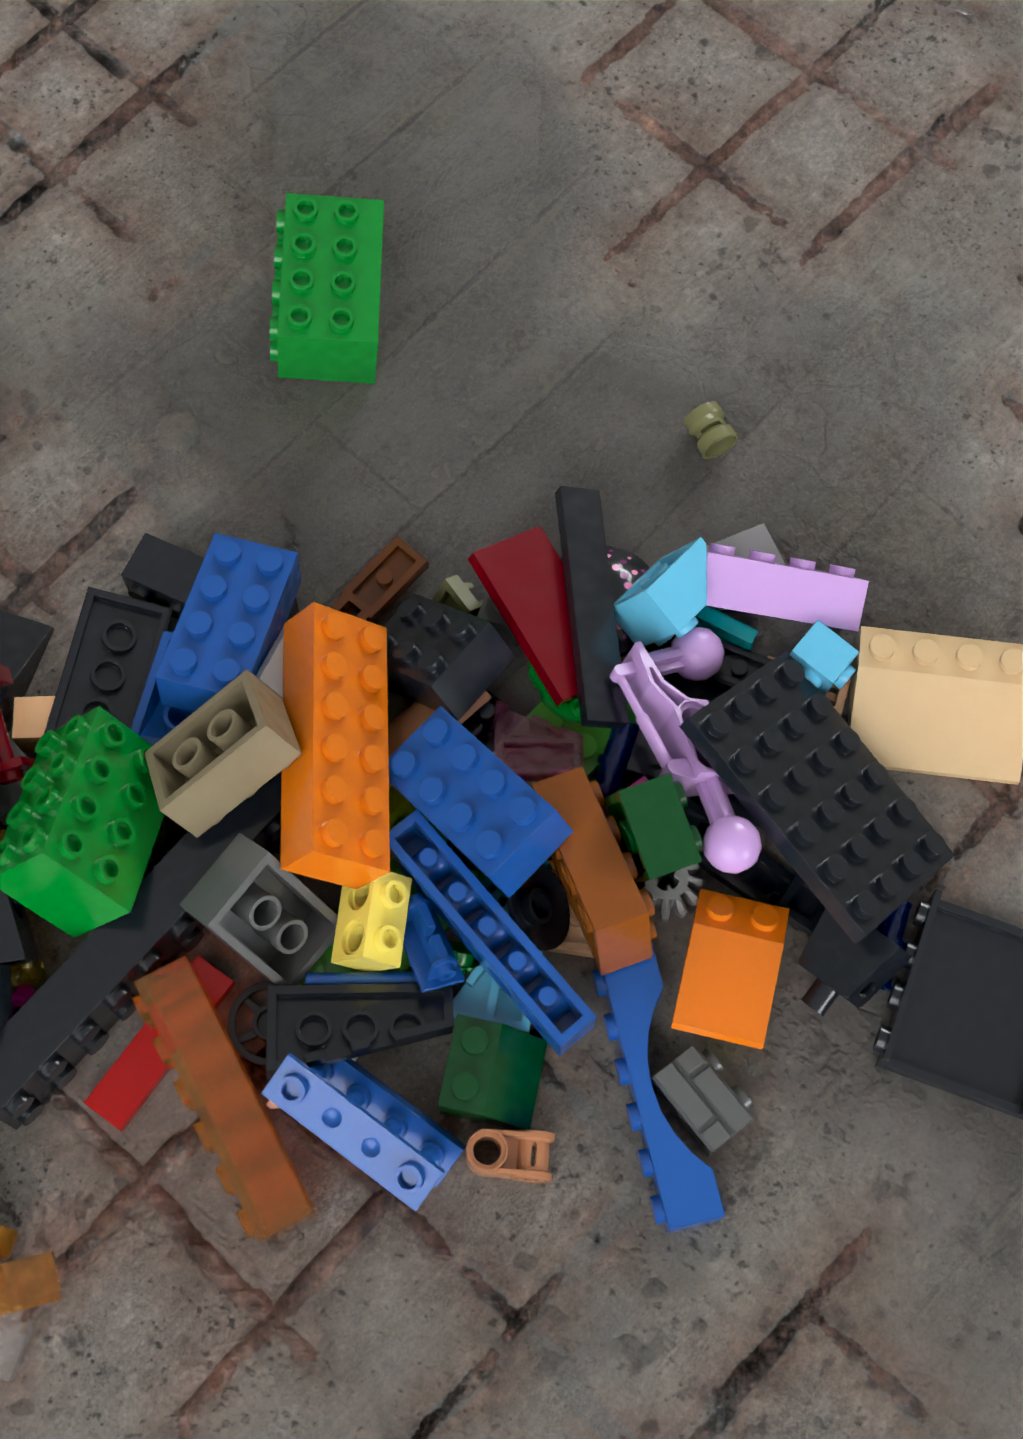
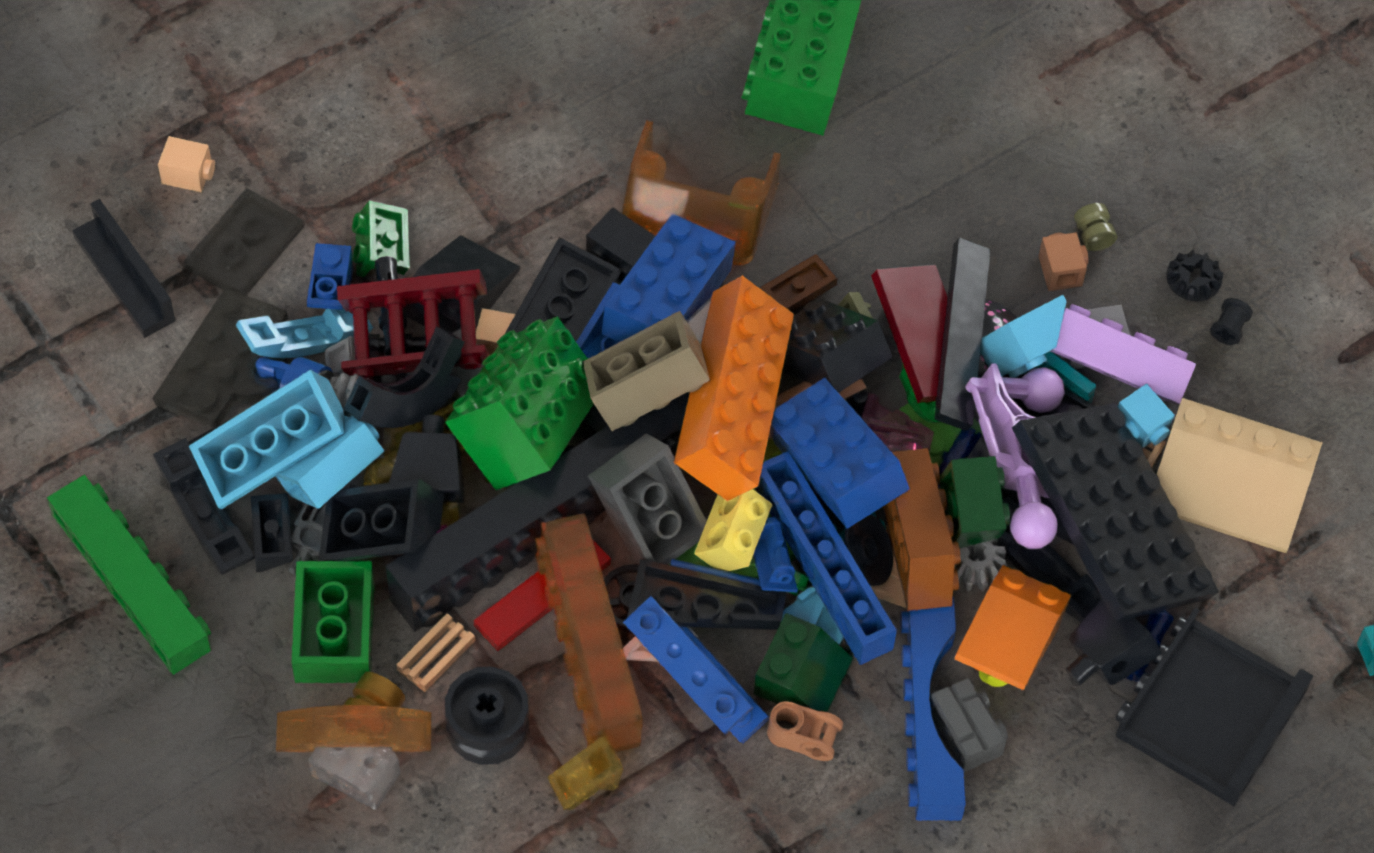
camera: 10 degrees right, 10 degrees down
none -> light nougat tile [396,613,475,692]
none -> black wheel [445,667,529,765]
none -> clear yellow slope [547,736,624,810]
none -> clear orange windscreen [621,120,781,265]
none -> nougat brick [1039,232,1088,291]
none -> black gear [1166,250,1223,301]
none -> black bush [1210,298,1253,345]

